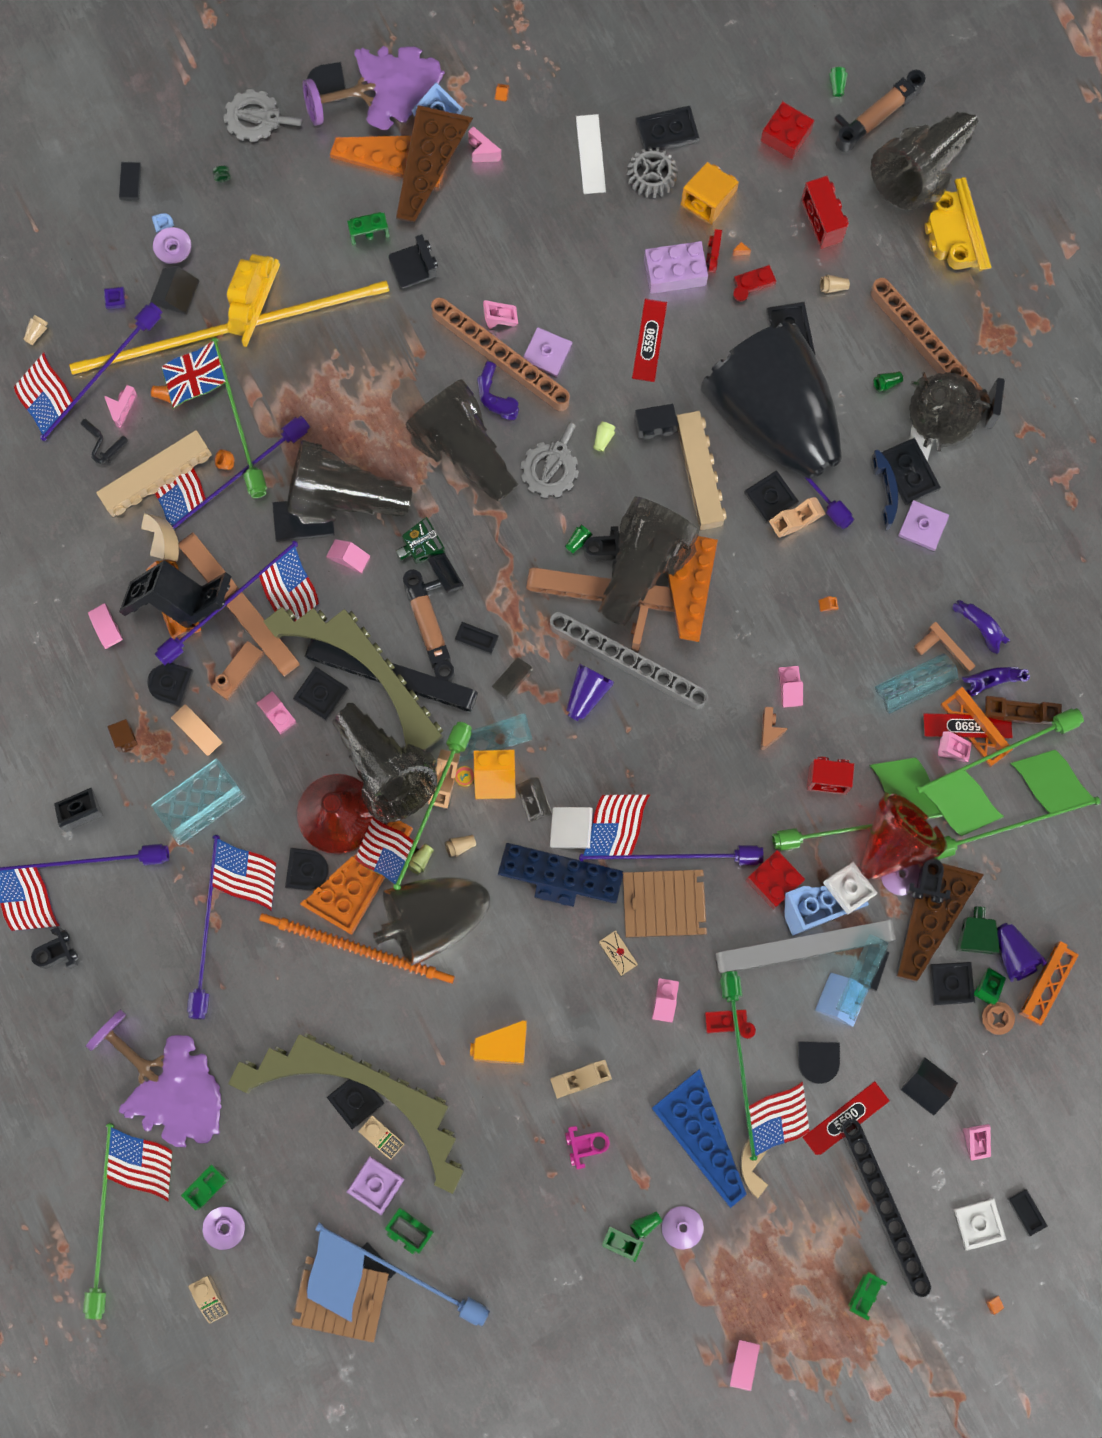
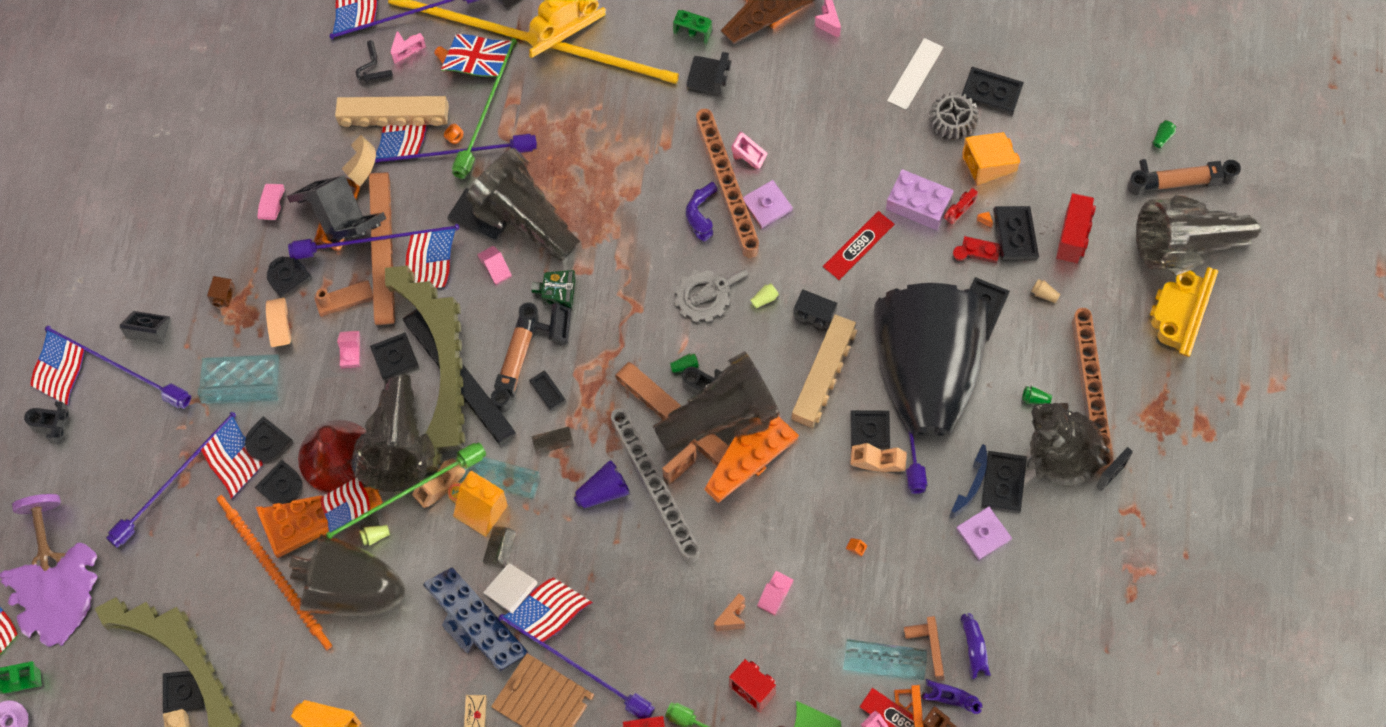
camera: 40 degrees right, 10 degrees down
clear smoke cone [405,379,519,501] -> none
tan cone [445,835,476,858] -> none
red brick [761,101,815,160] -> none
none -> black tile [245,416,293,462]
none -> black tile [993,206,1039,260]

